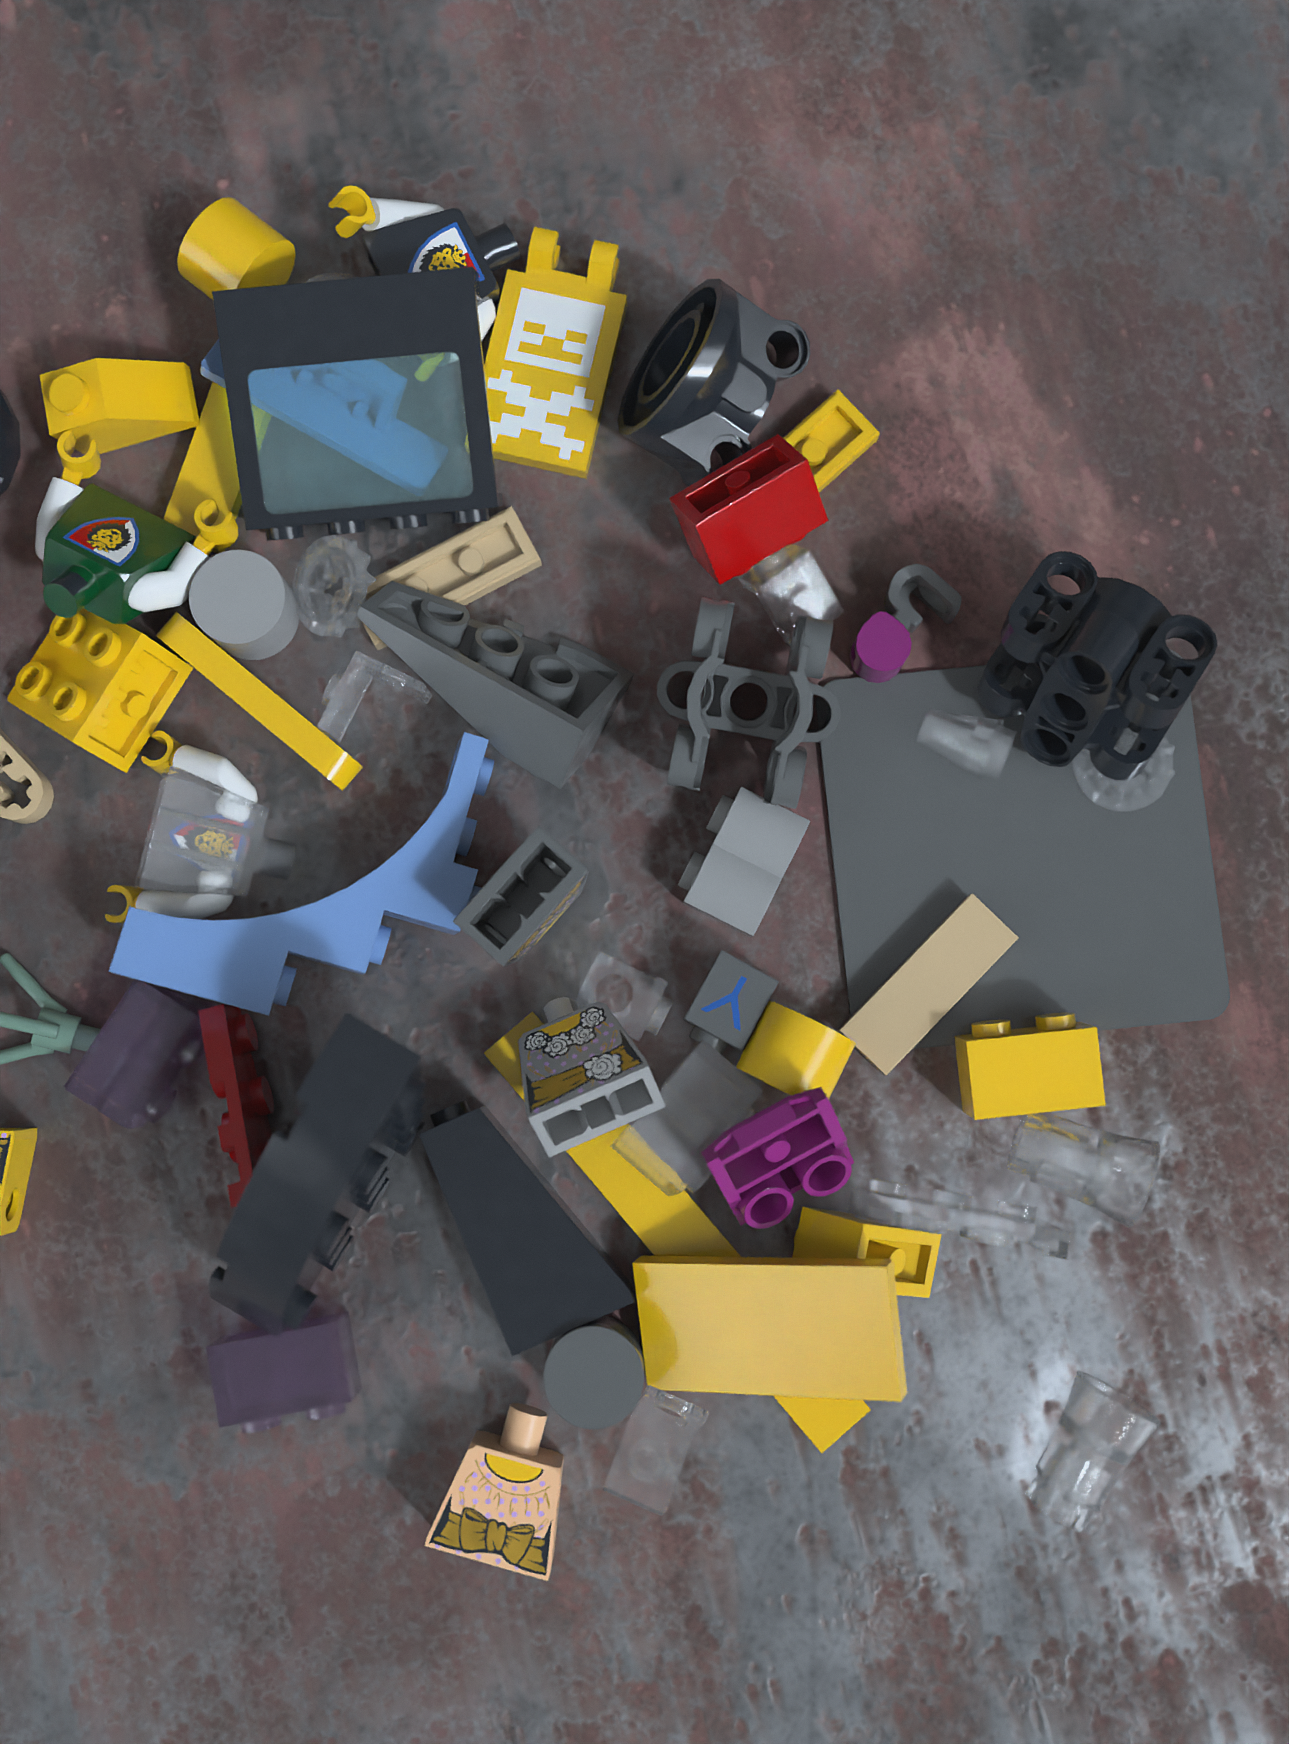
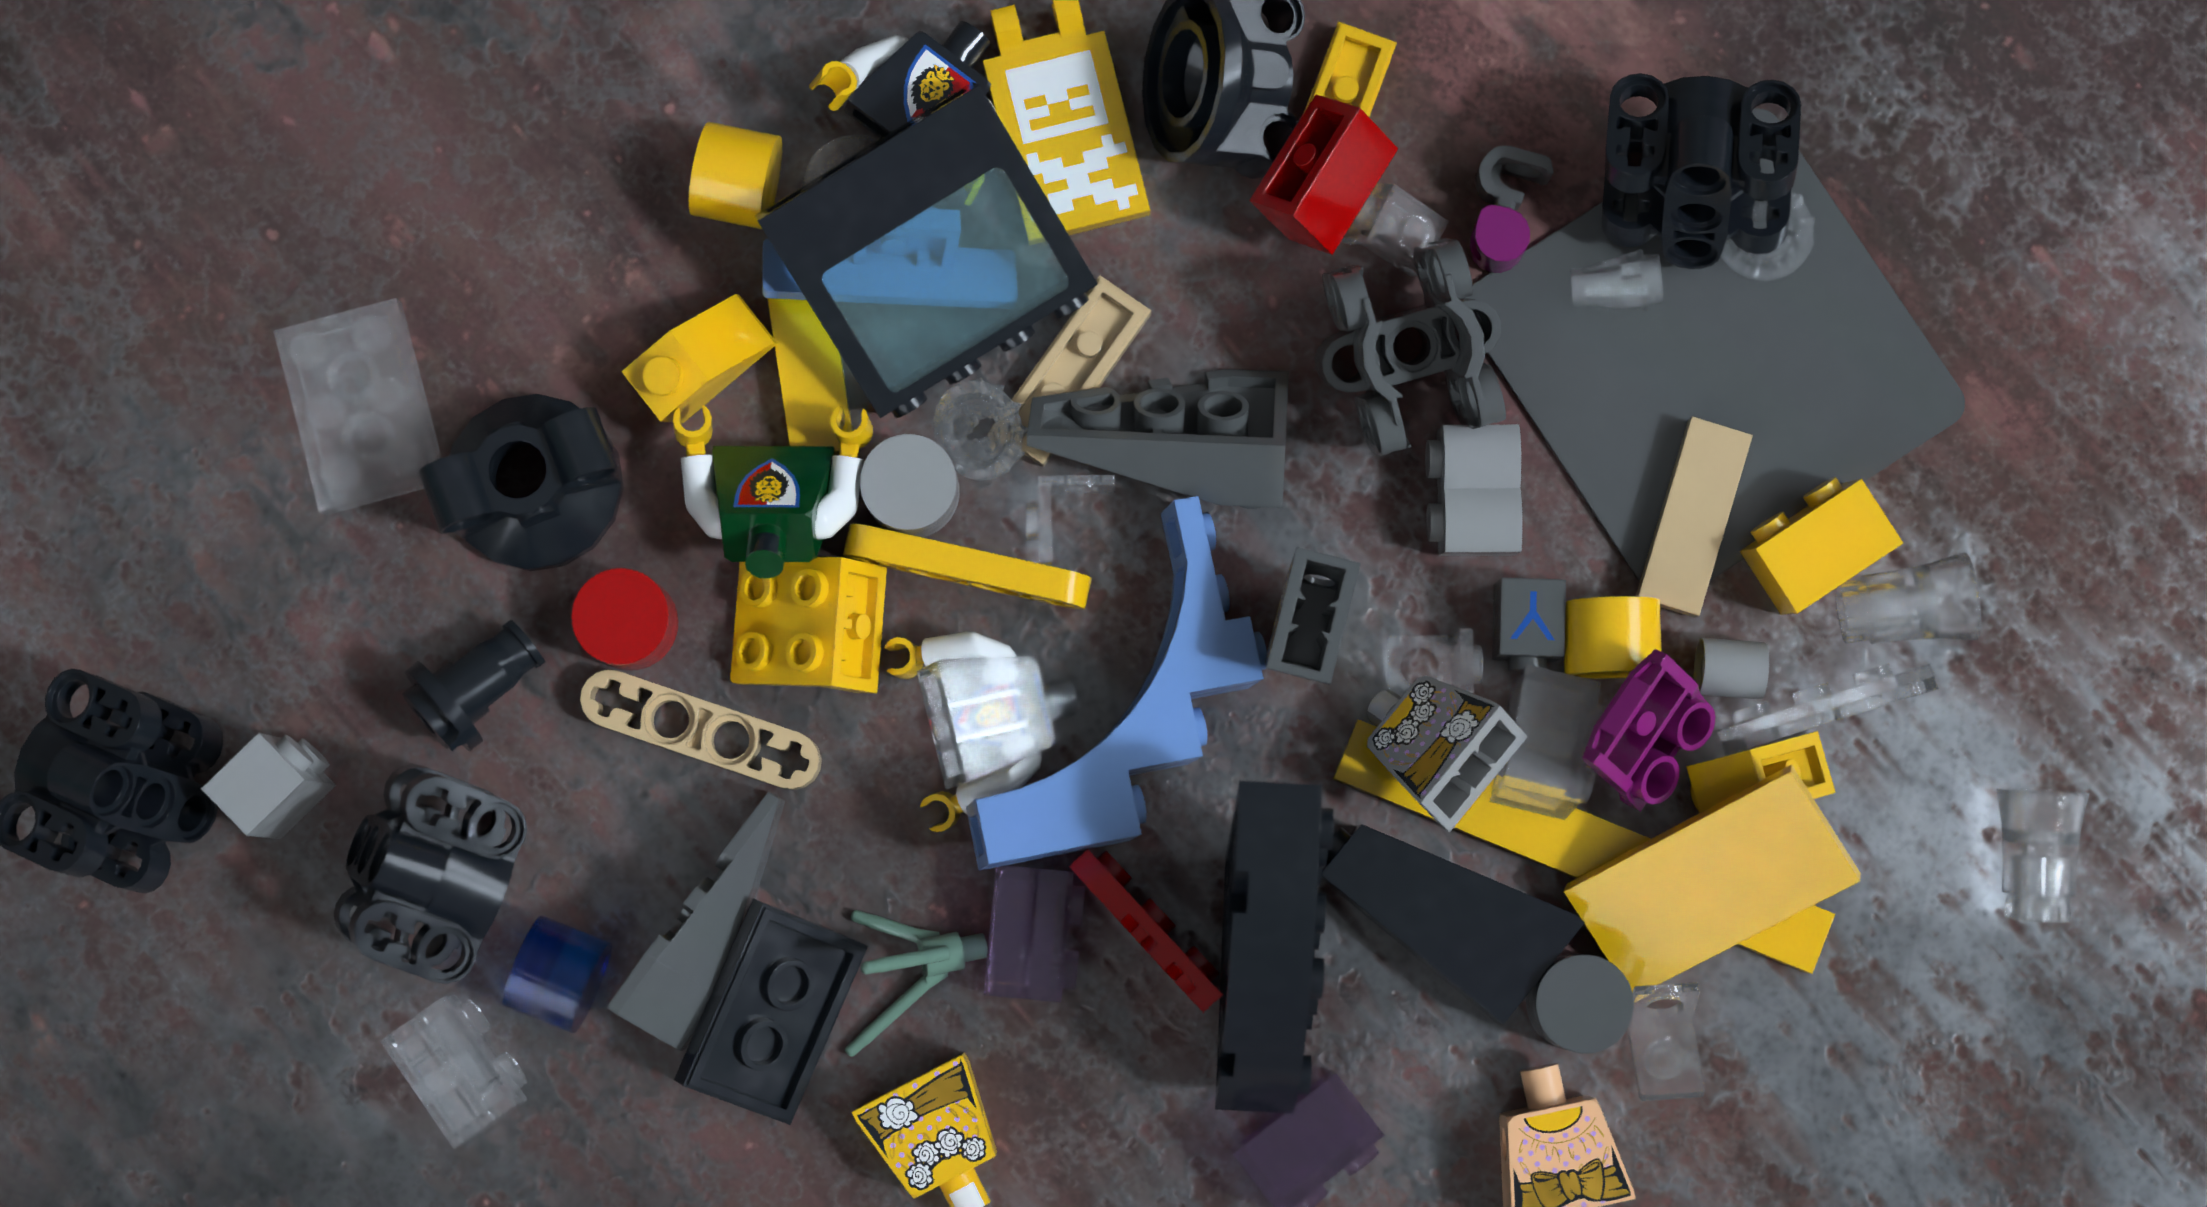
camera: 30 degrees left, 0 degrees up
none -> light grey beam [1694,638,1769,699]

